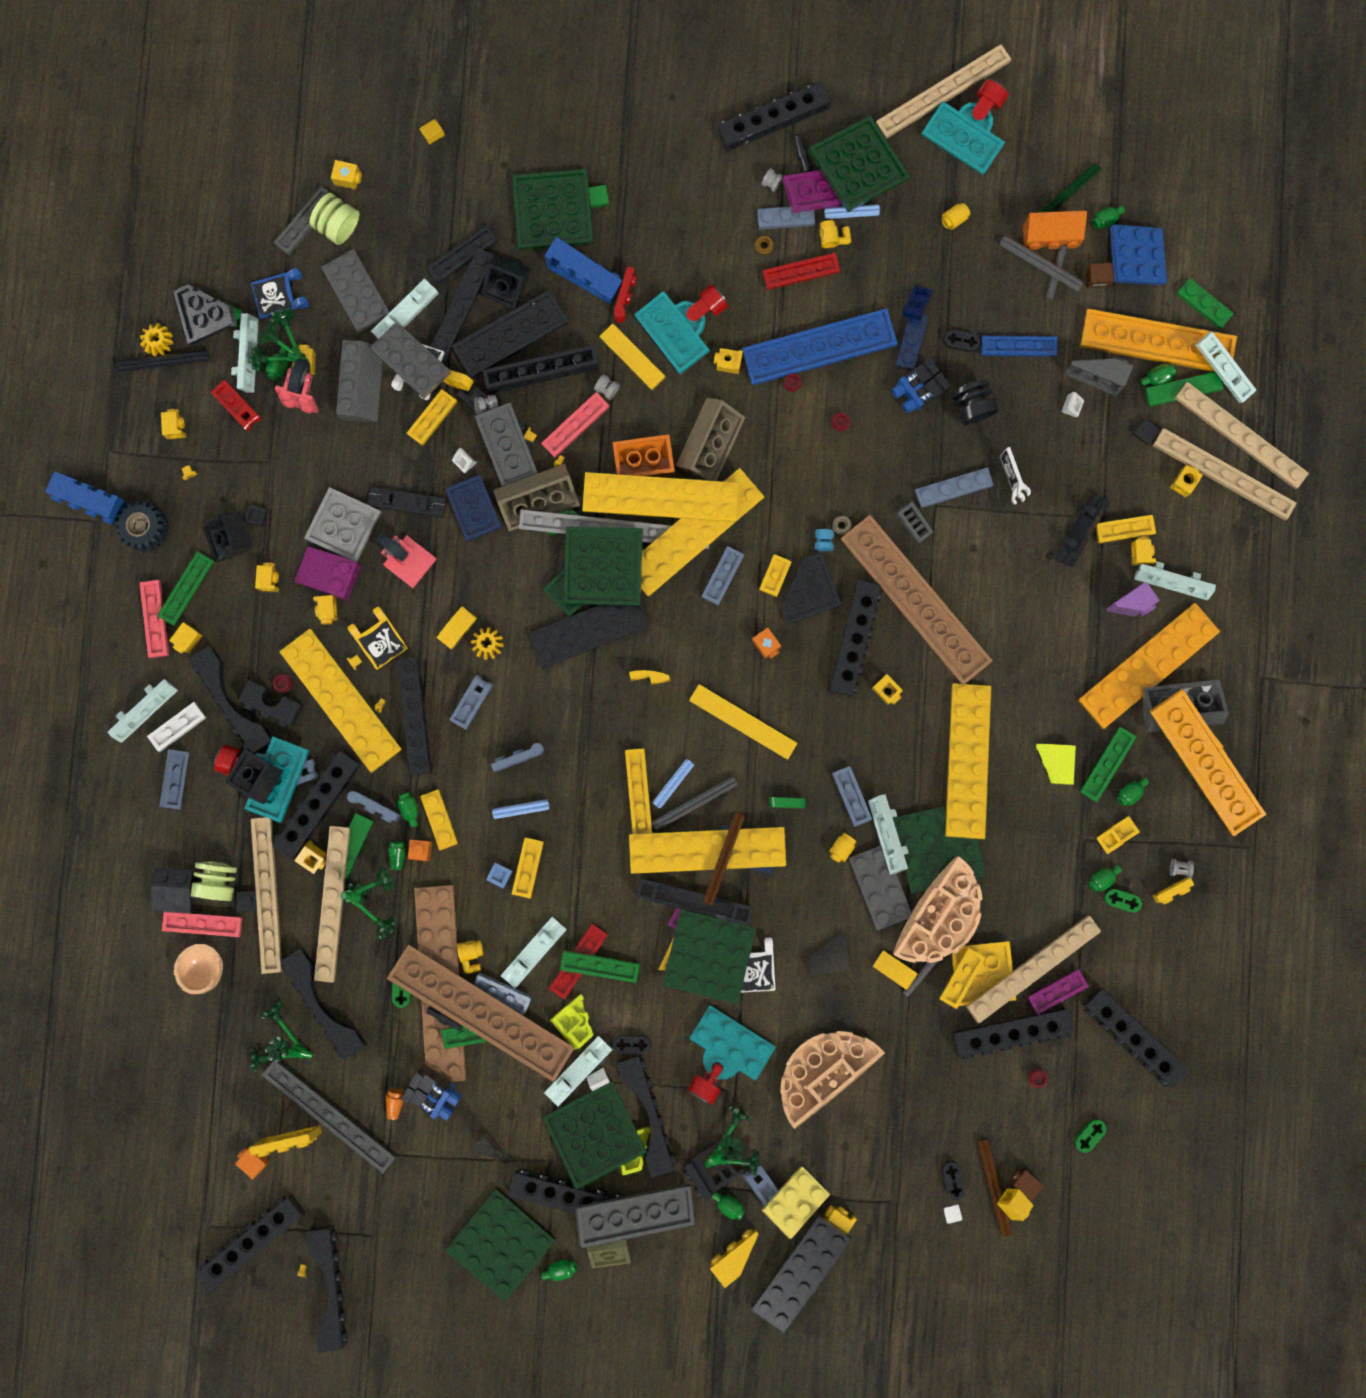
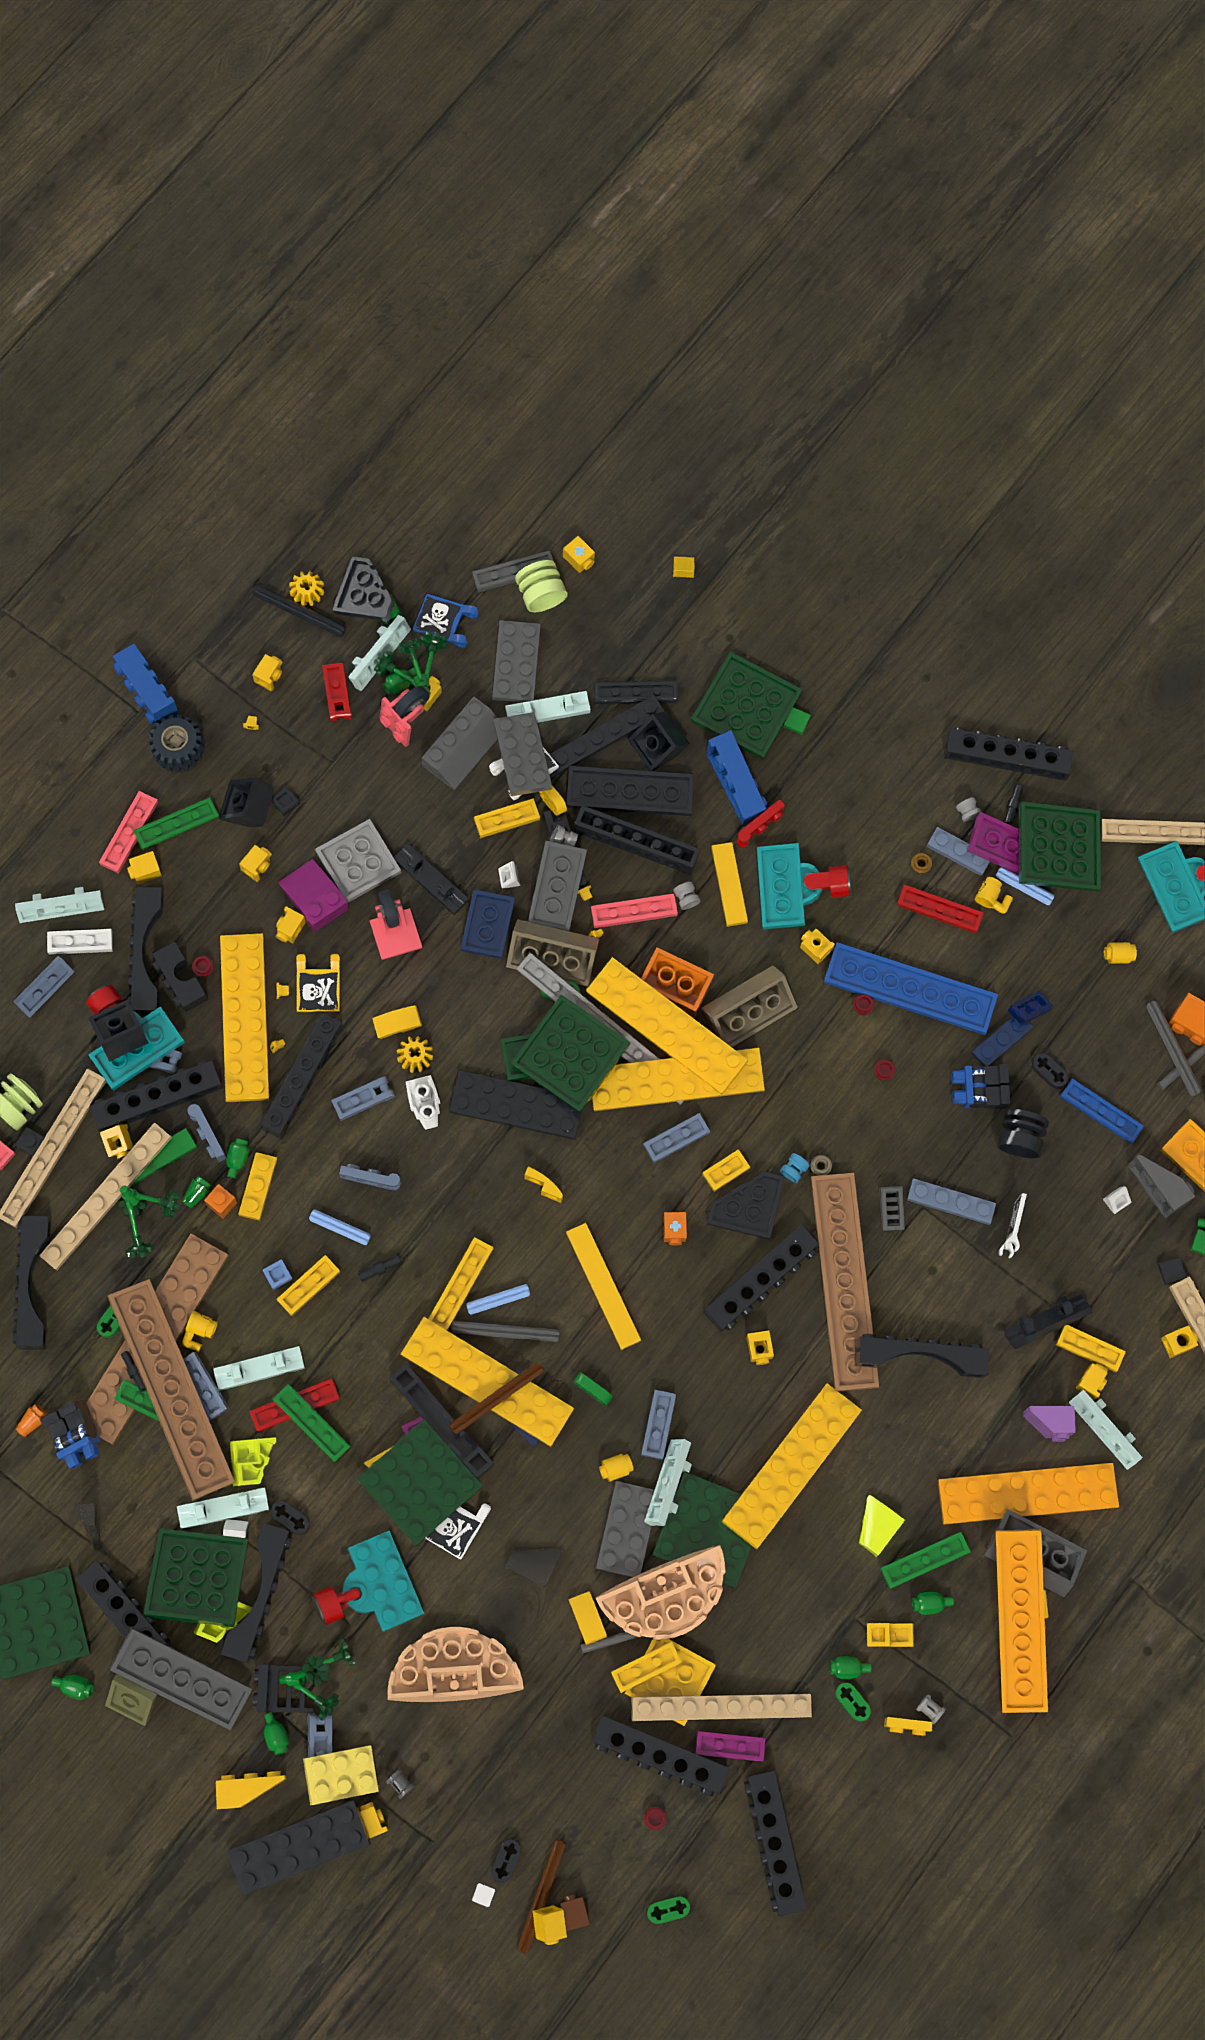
camera: 25 degrees right, 10 degrees down
none -> black bar [358,1255,401,1282]
none -> dark grey bush [386,1769,416,1800]
none -> white connector [406,1075,440,1130]
none -> black arch [855,1334,989,1378]

